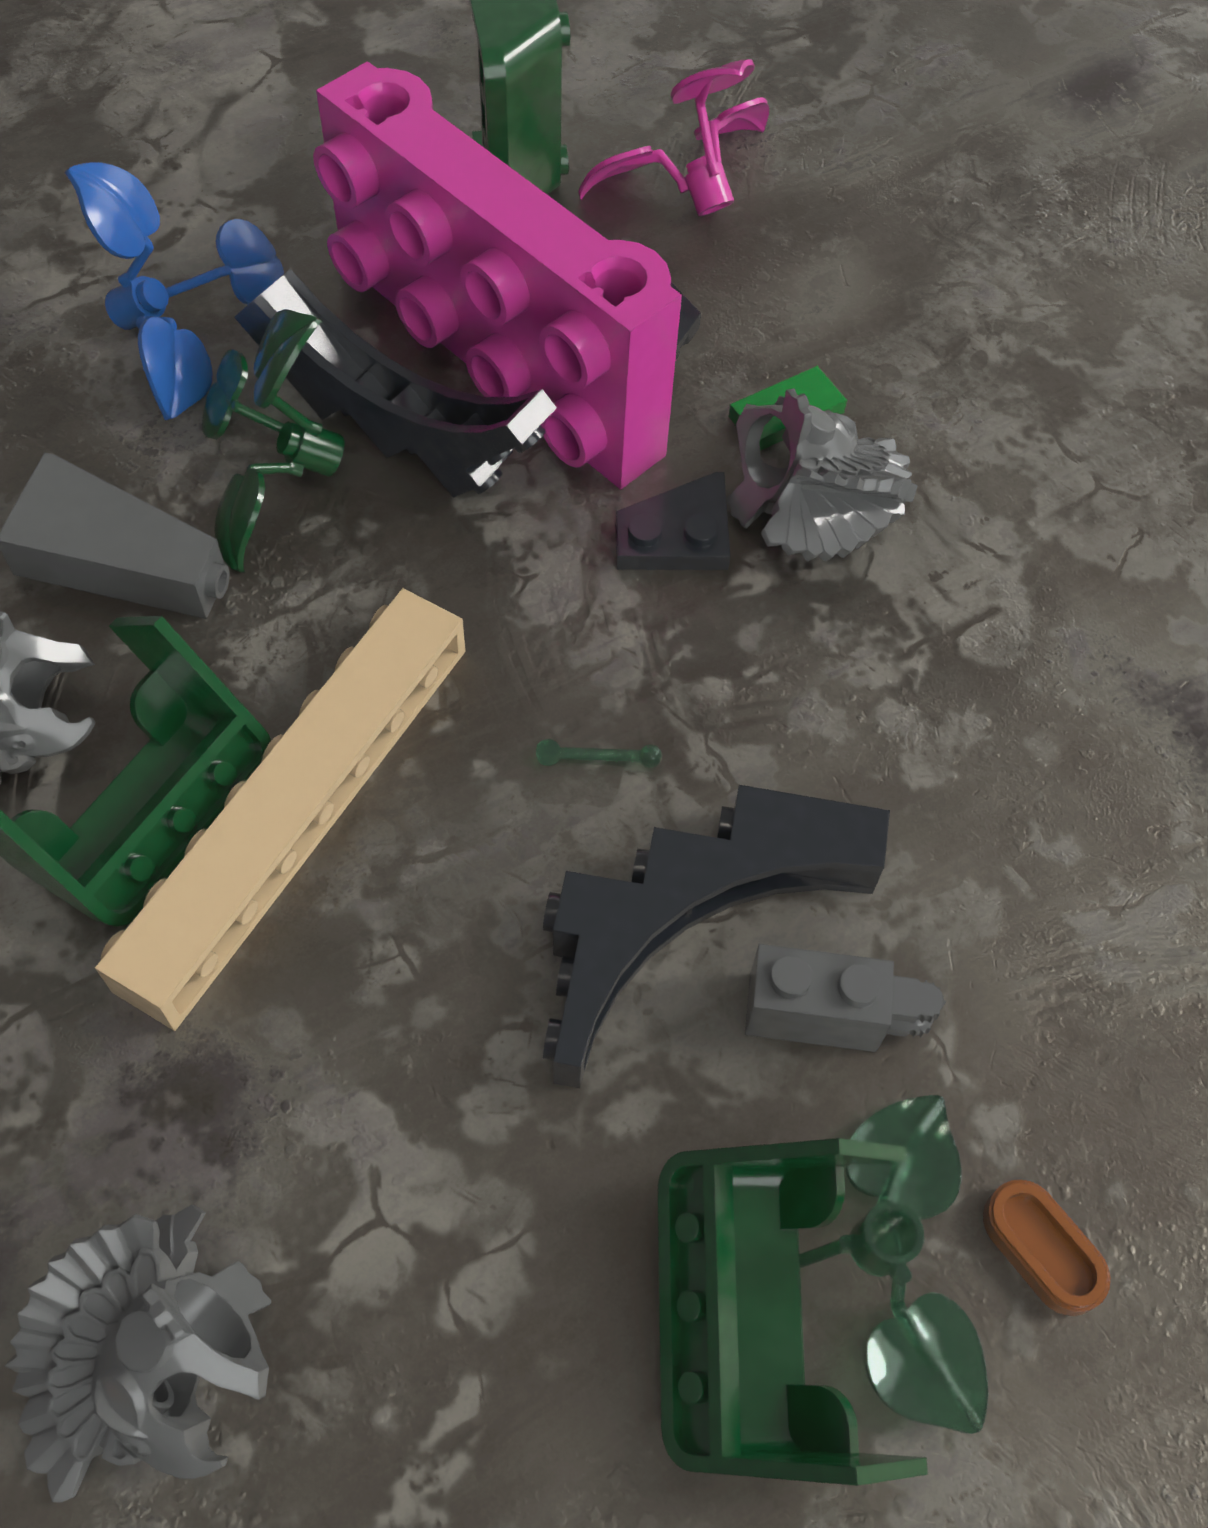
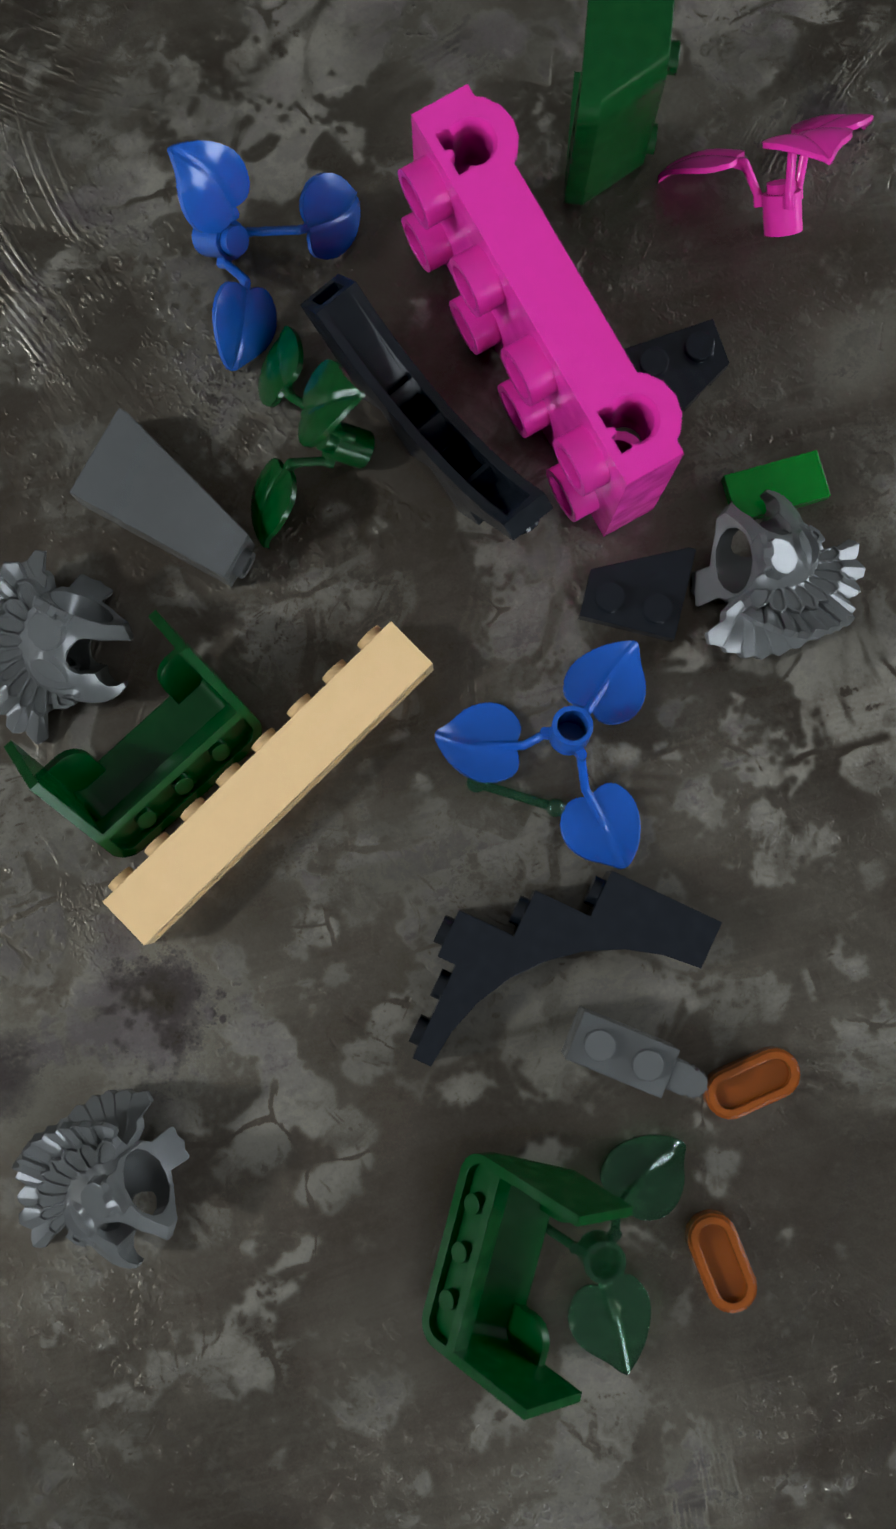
camera: 20 degrees right, 25 degrees up
none -> blue plant [435,640,646,869]
none -> dark orange tile [703,1046,801,1119]

